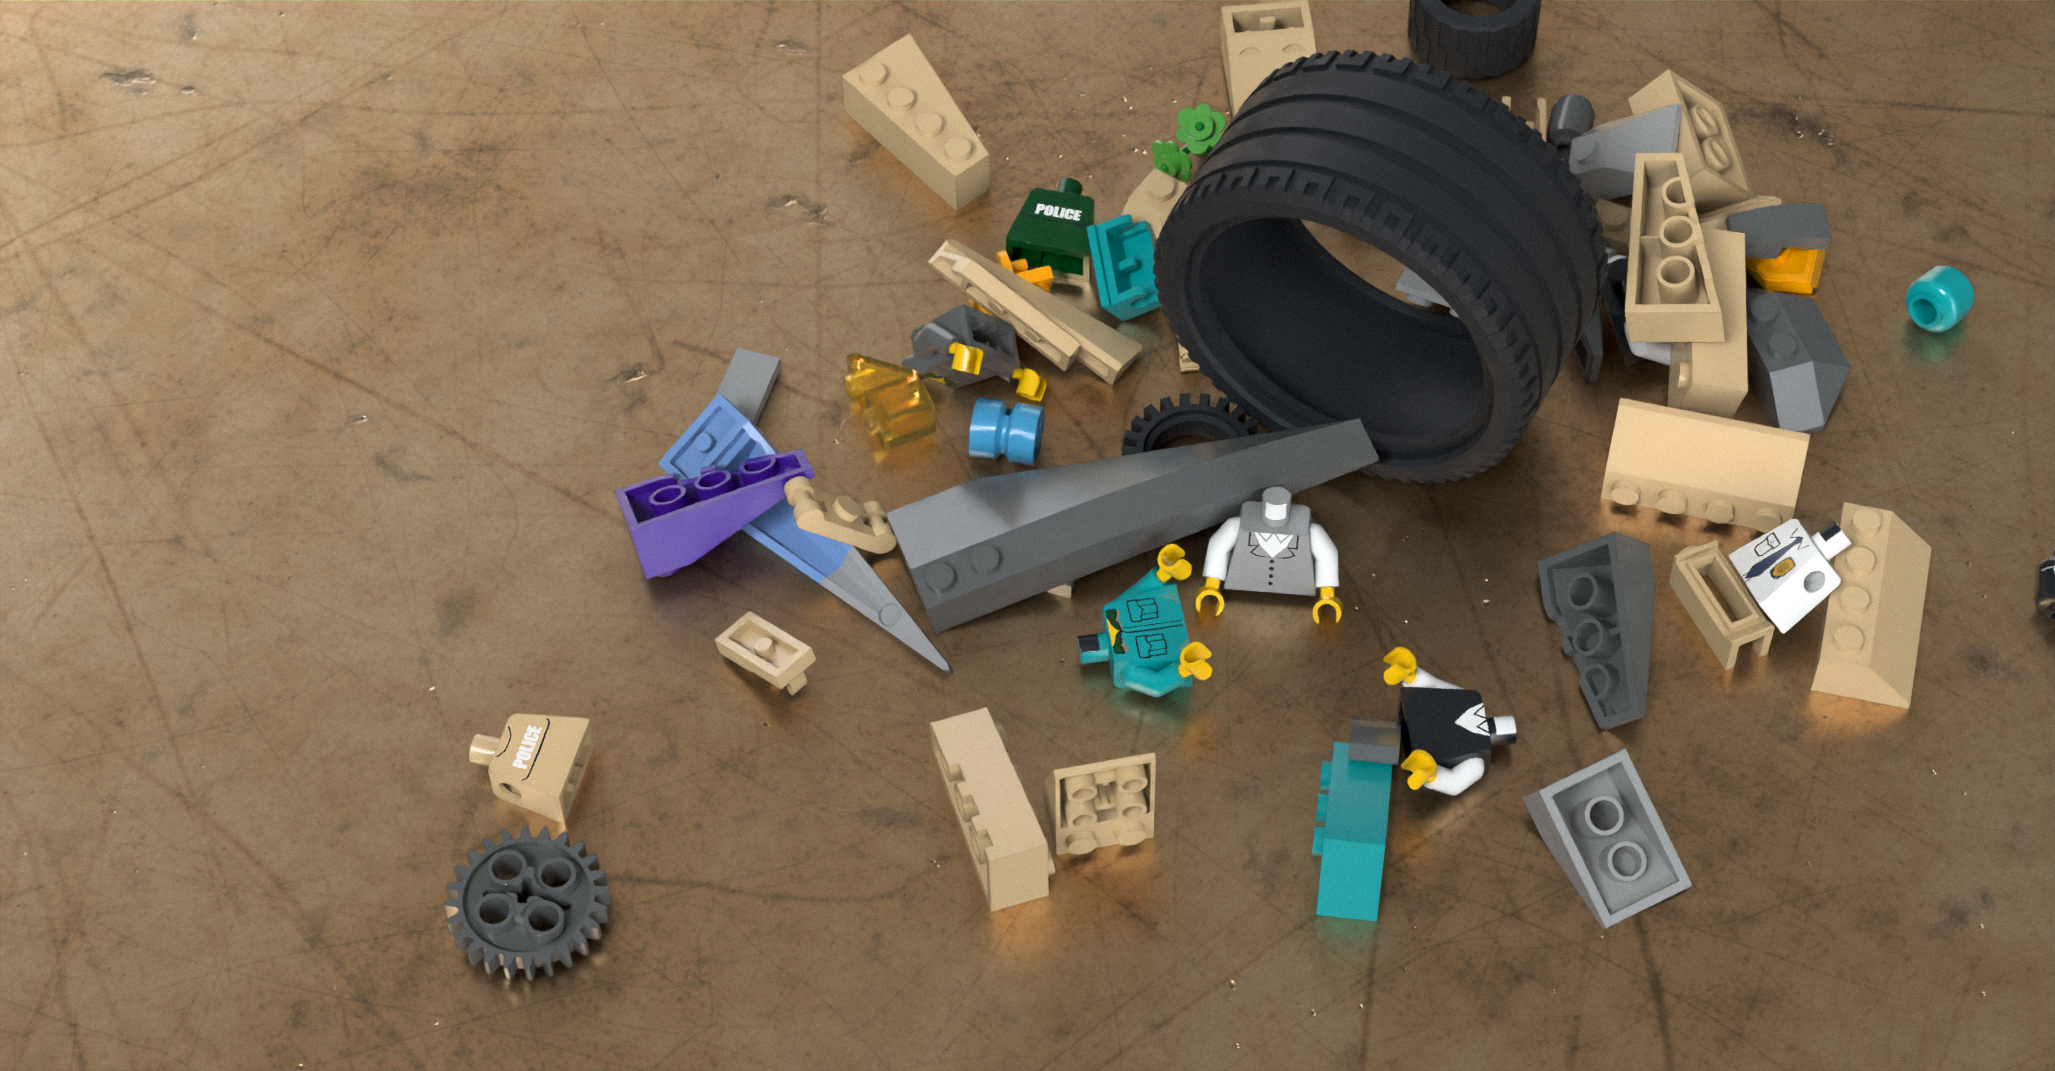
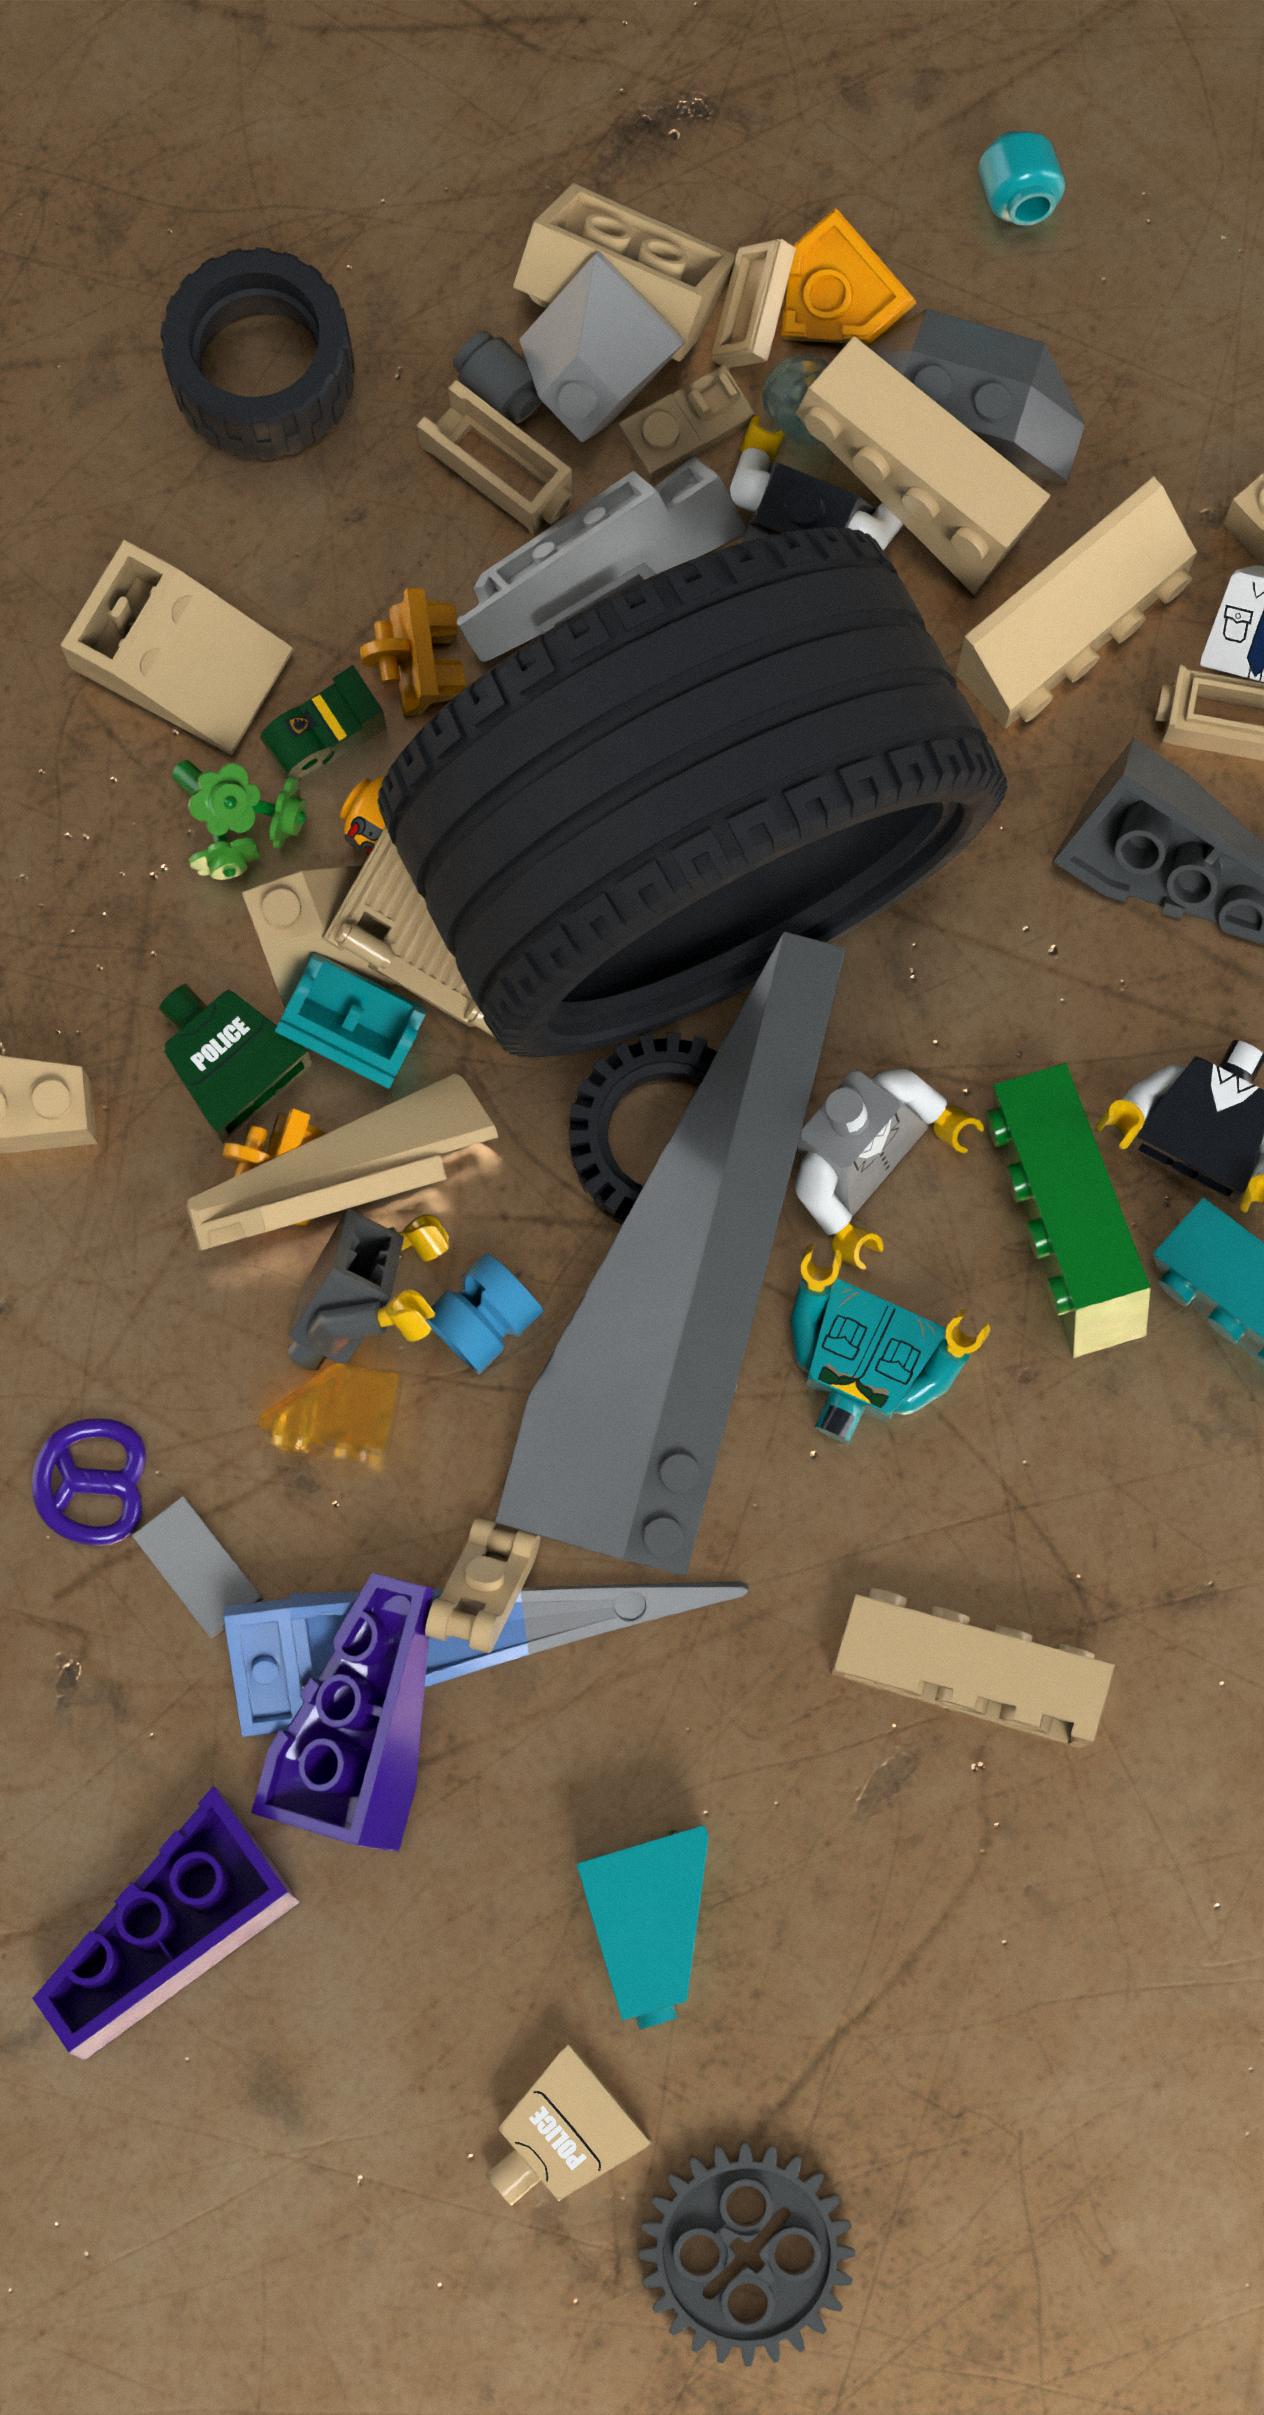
camera: 55 degrees left, 25 degrees up
tan plate [715,611,816,695] -> none
tan slope [1044,752,1156,855] -> none
dark grey slope [1348,716,1401,765] -> none
tan wedge [1625,153,1725,342] -> none
dark grey slope [1725,203,1832,259] -> none
none -> dark purple piece [32,1418,146,1546]
none -> dark purple wedge [32,1785,300,2060]
none -> teal slope [576,1825,709,2030]
none -> green wedge [985,1063,1151,1358]

